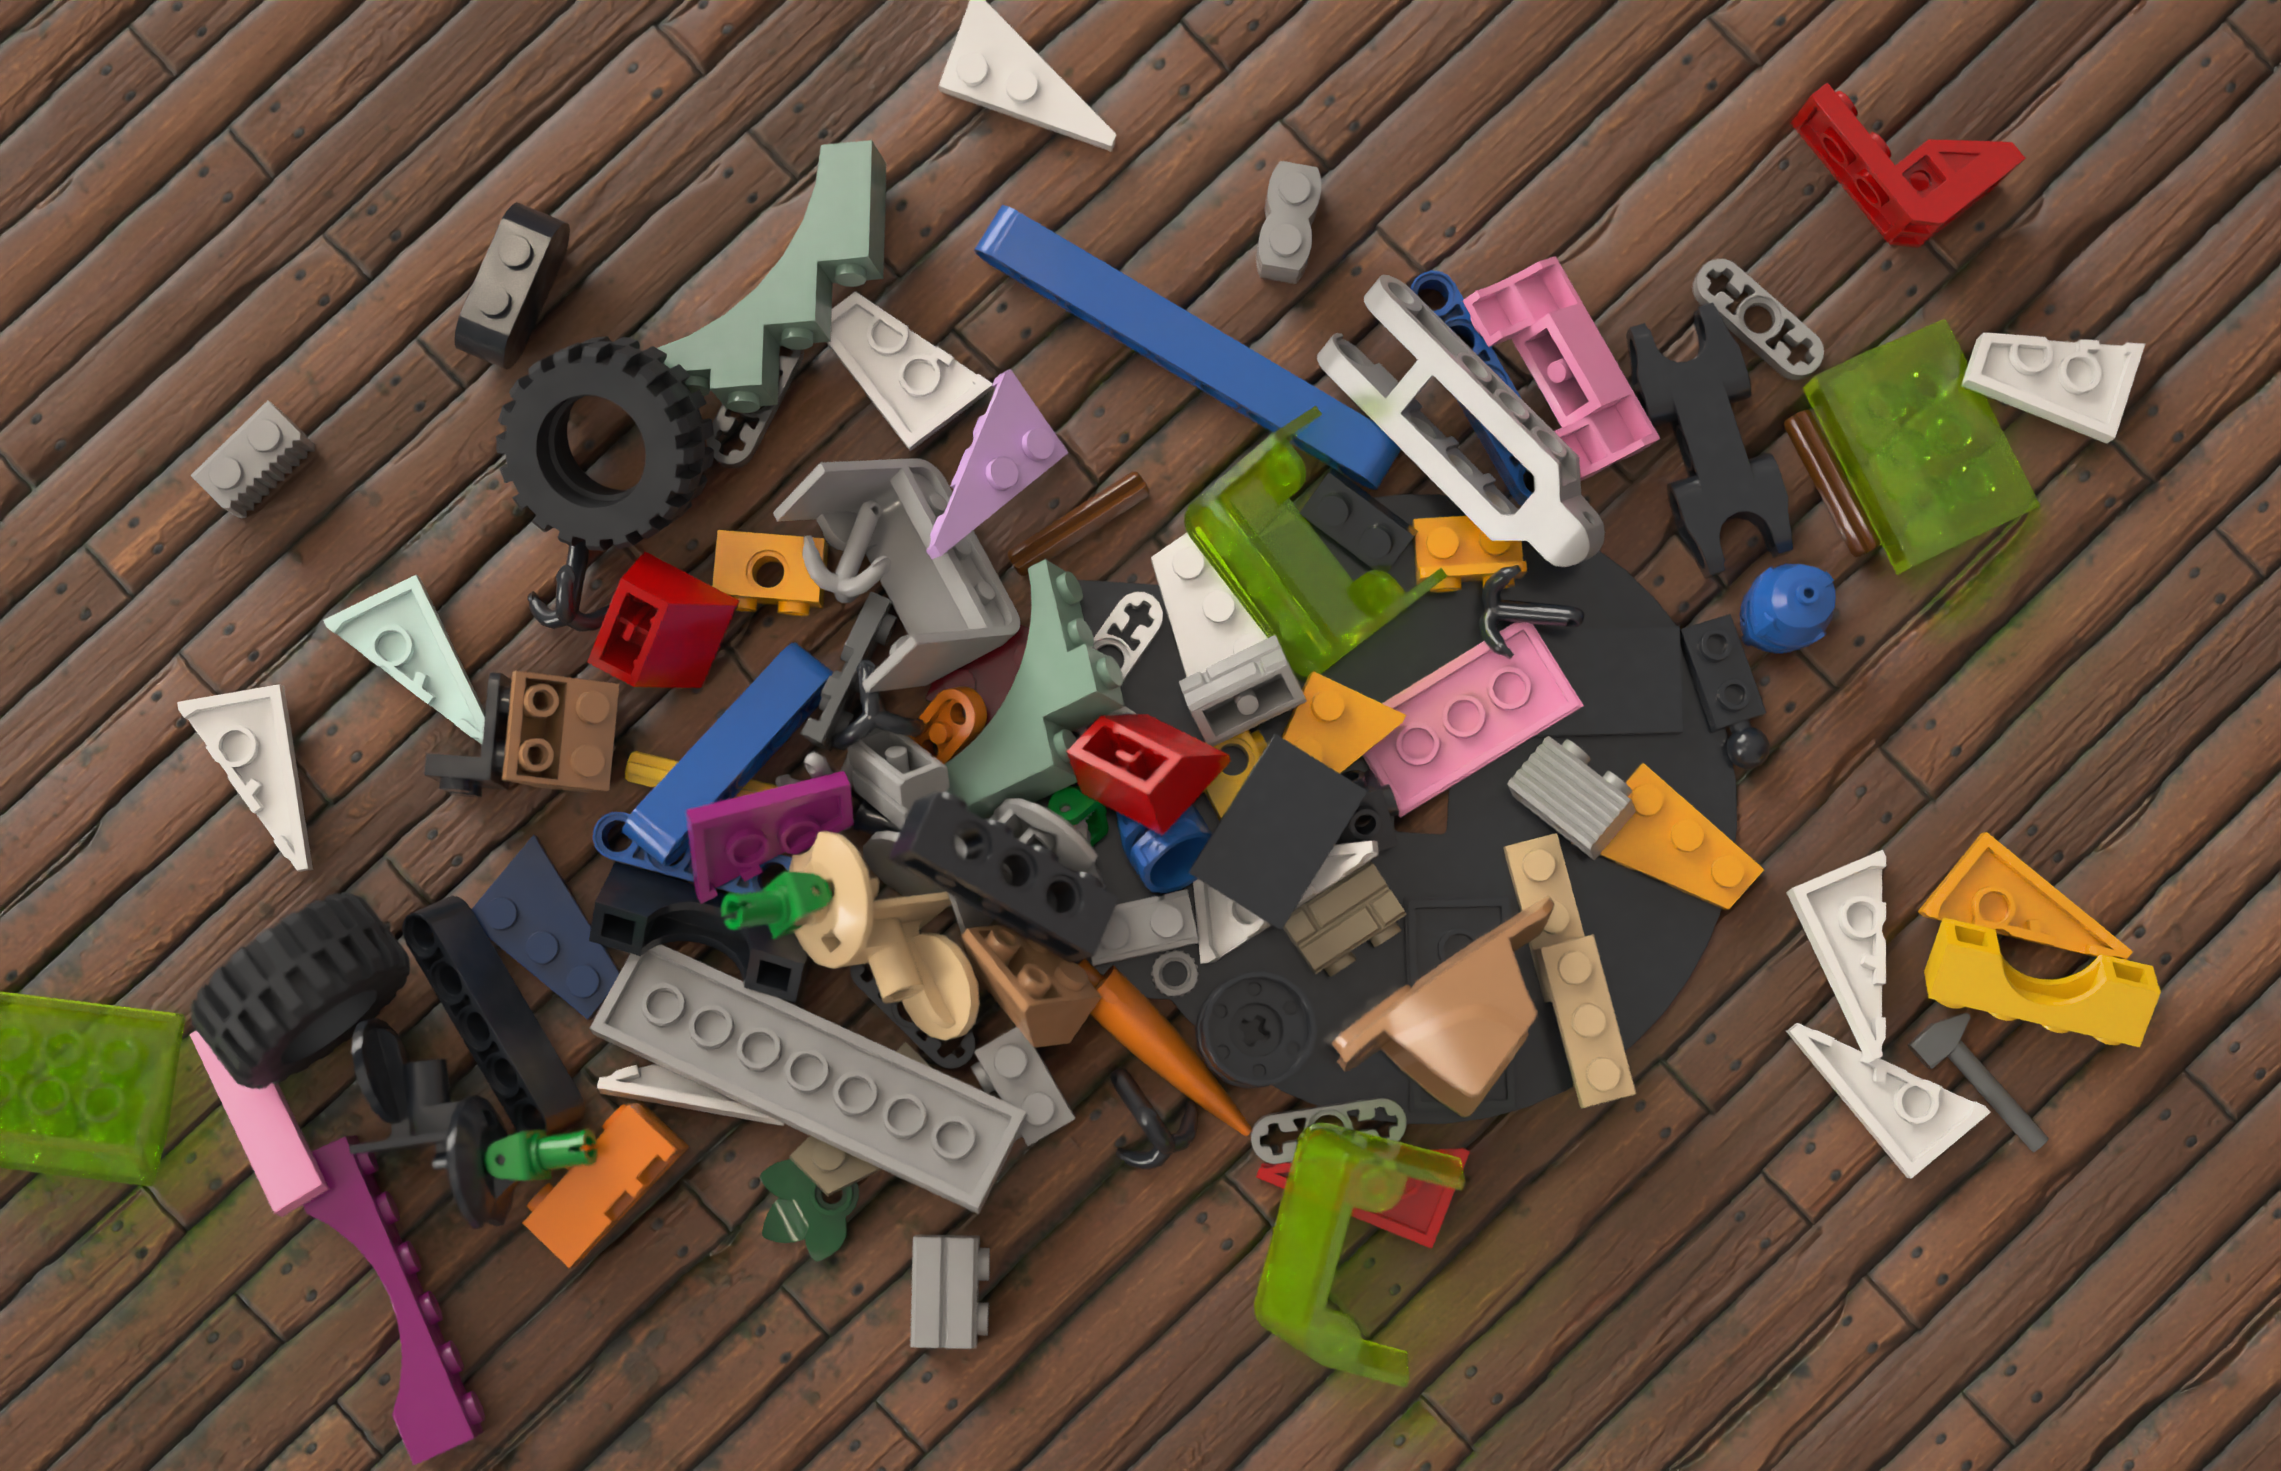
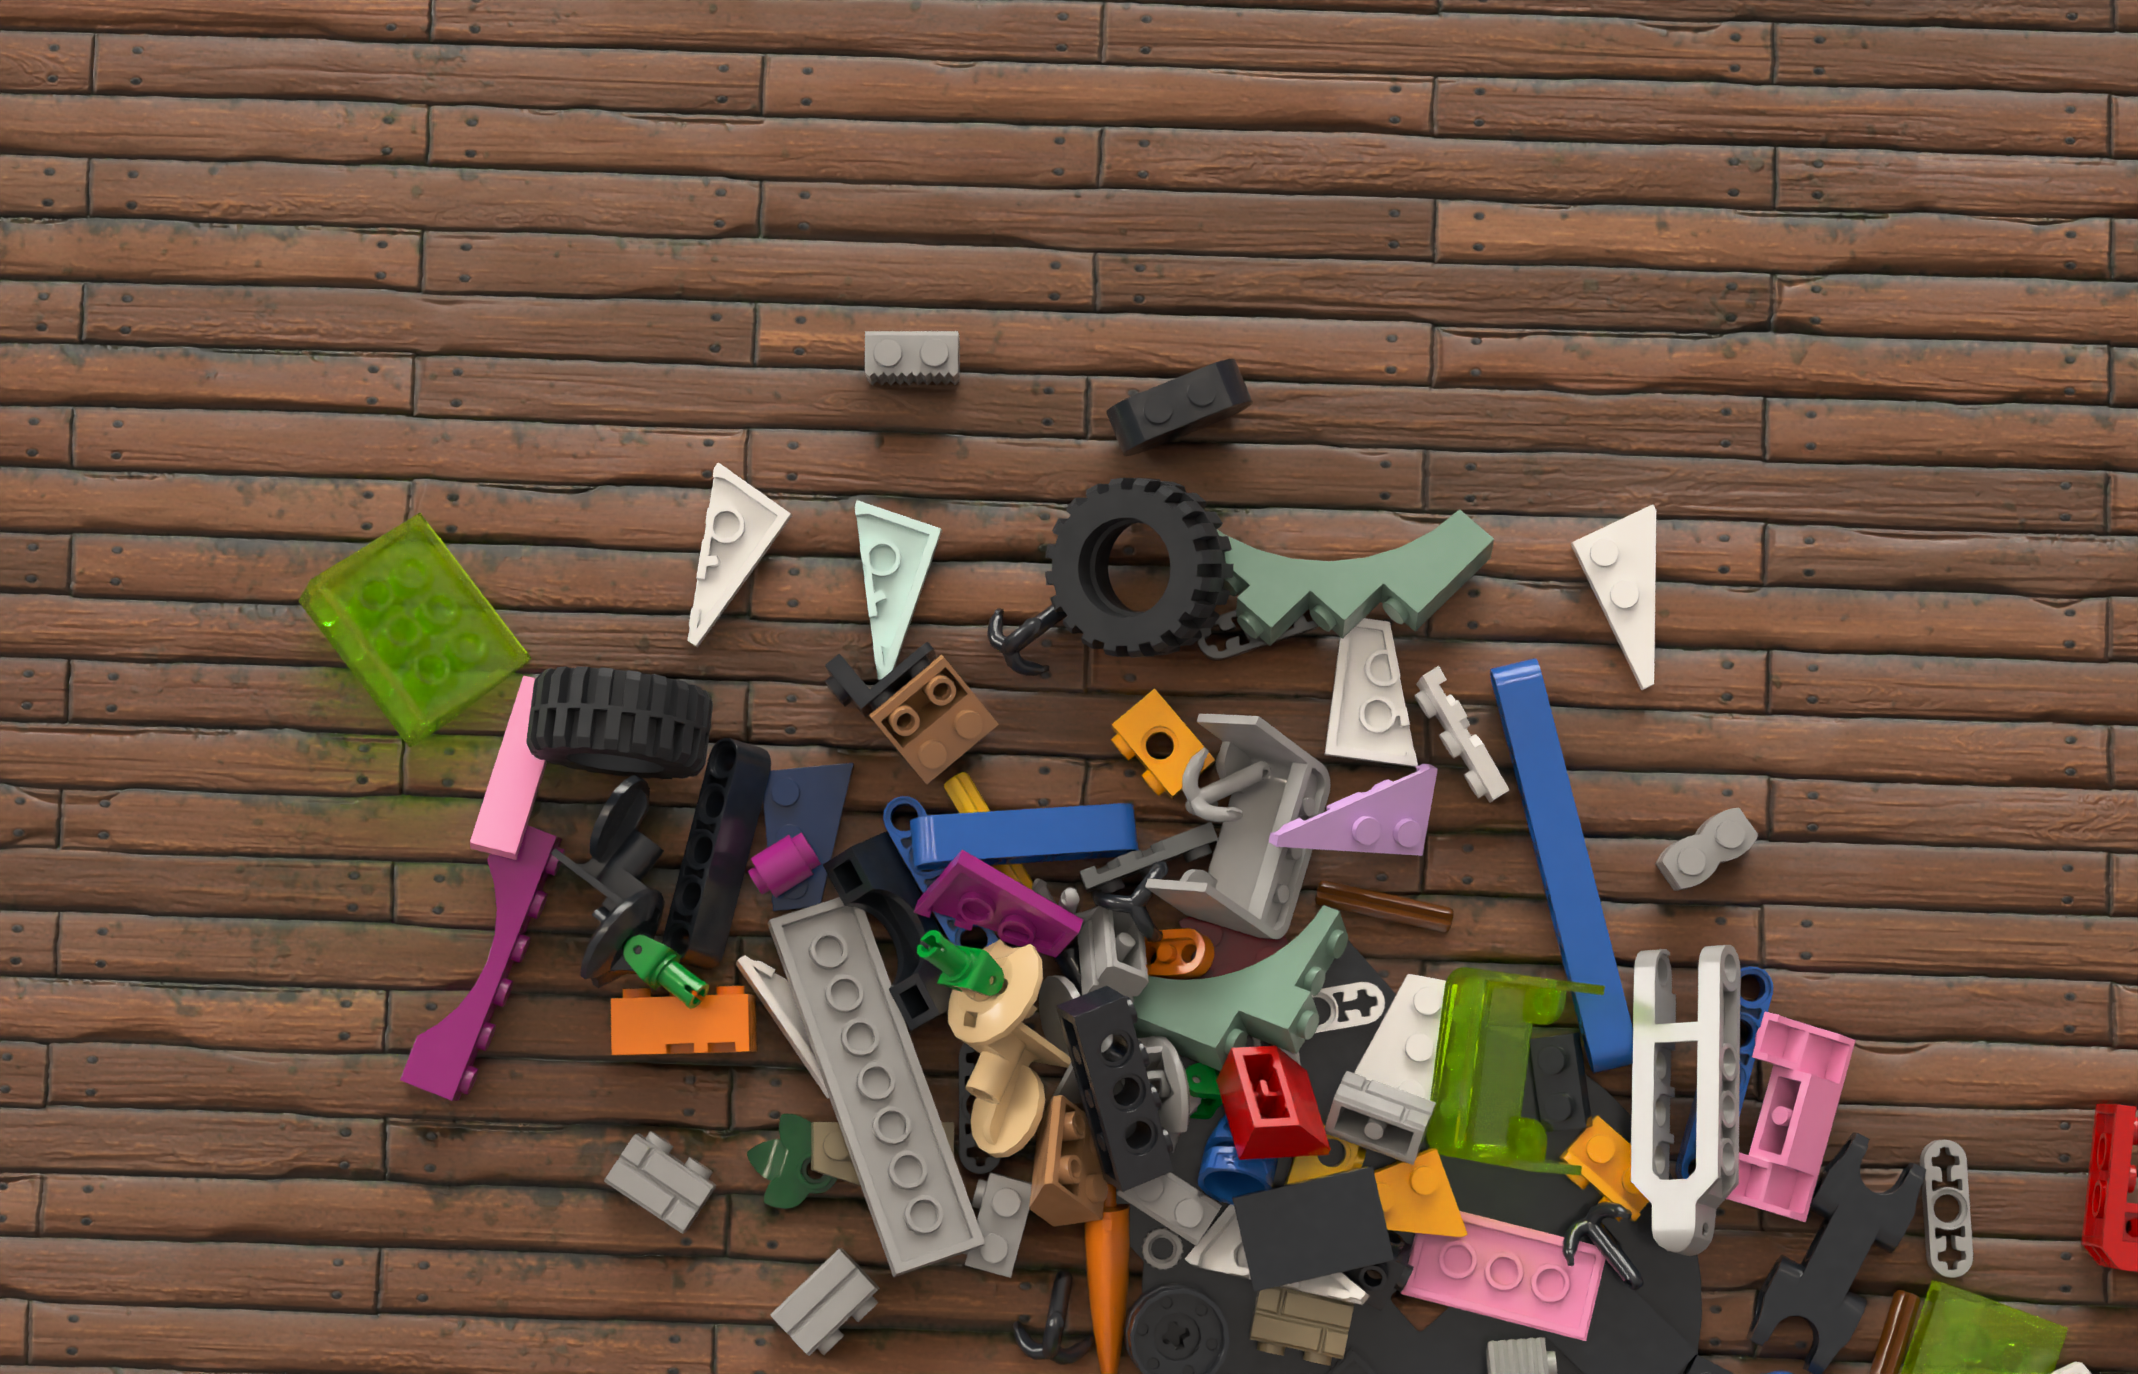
camera: 55 degrees right, 0 degrees up
red slope [587,551,740,688] -> none
none -> light grey brick [604,1131,717,1234]
none -> magenta brick [748,832,821,898]
none -> white wing [1415,666,1509,803]

